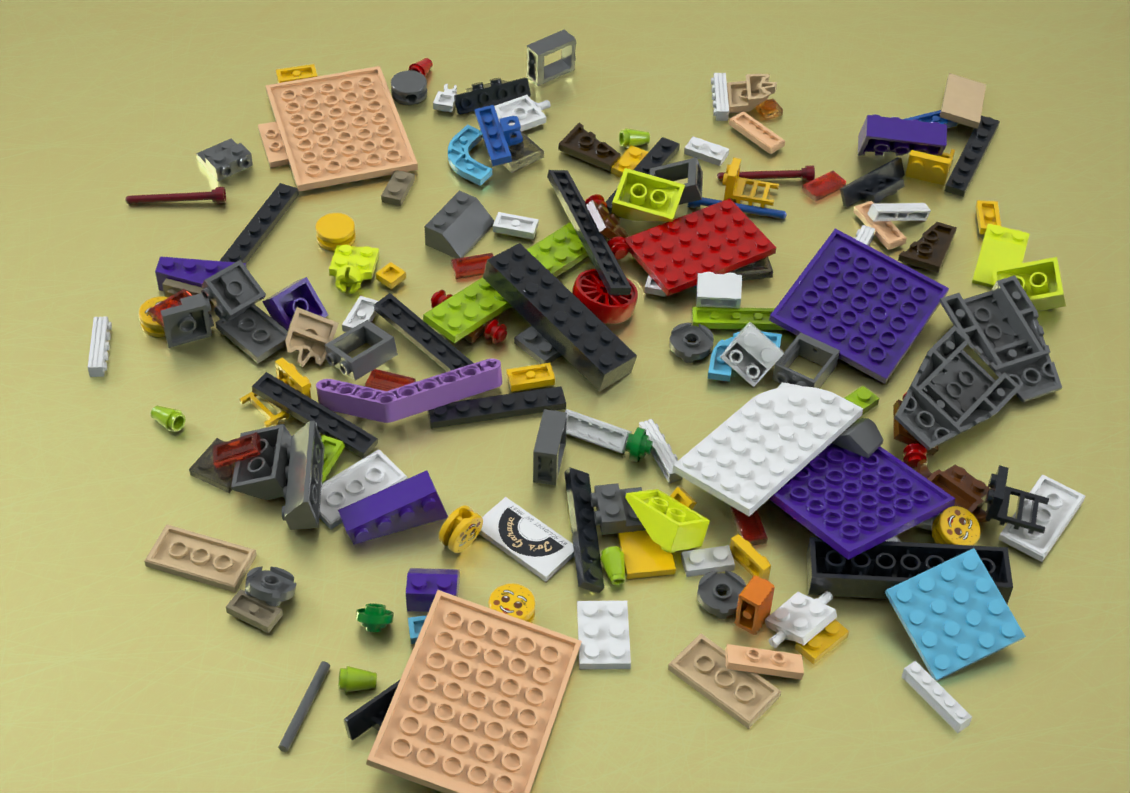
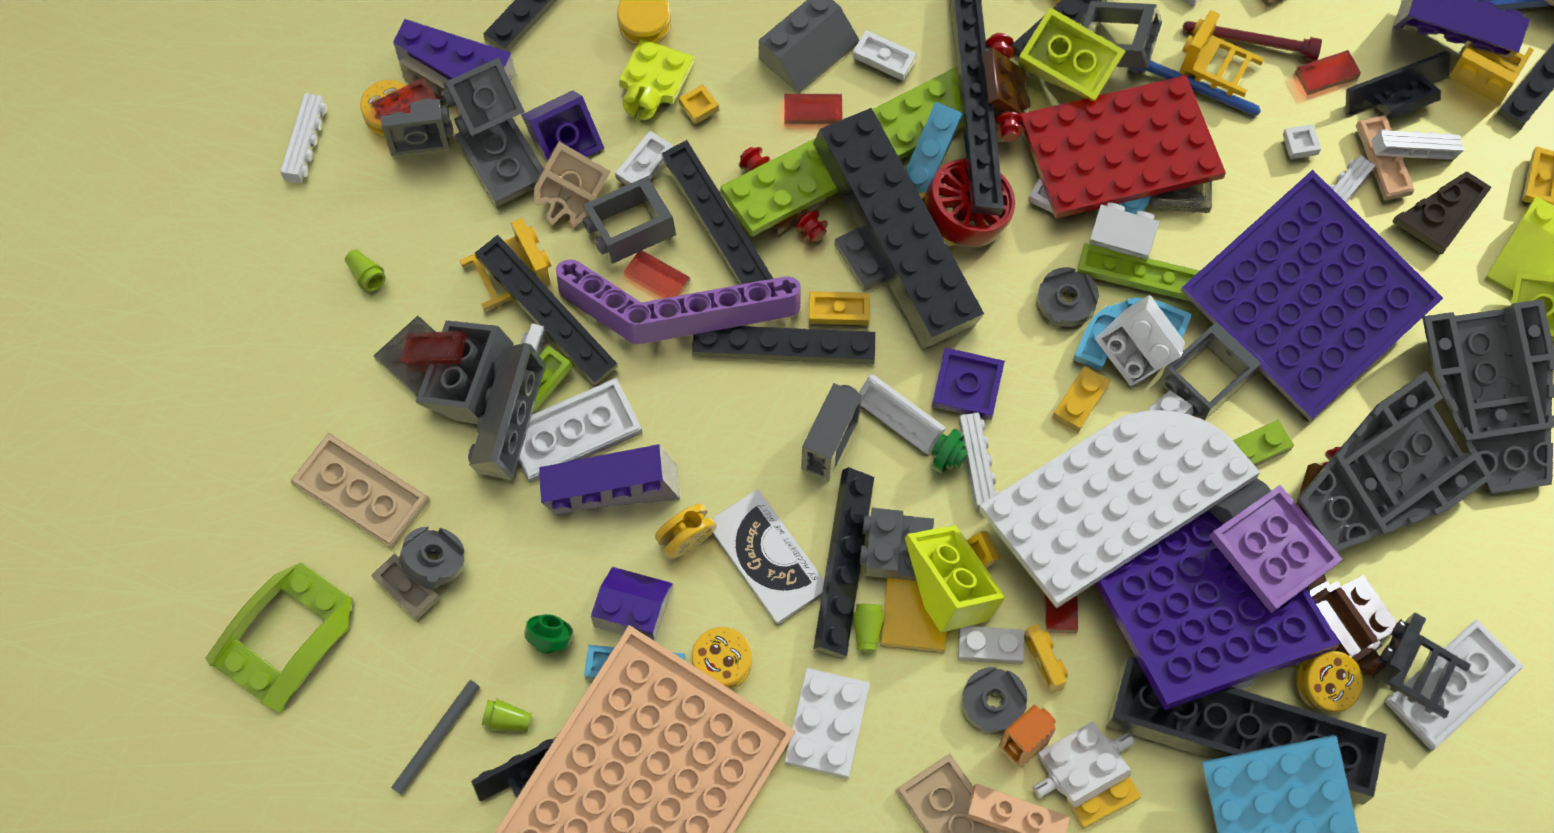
camera: 15 degrees right, 20 degrees up
none -> lime wedge [206,562,353,713]
none -> medium azure plate [906,102,963,193]
none -> dark purple plate [931,347,1005,420]
none -> yellow plate [1052,365,1111,433]
none -> medium lavender plate [1209,485,1343,613]
none -> white plate [1282,124,1321,160]

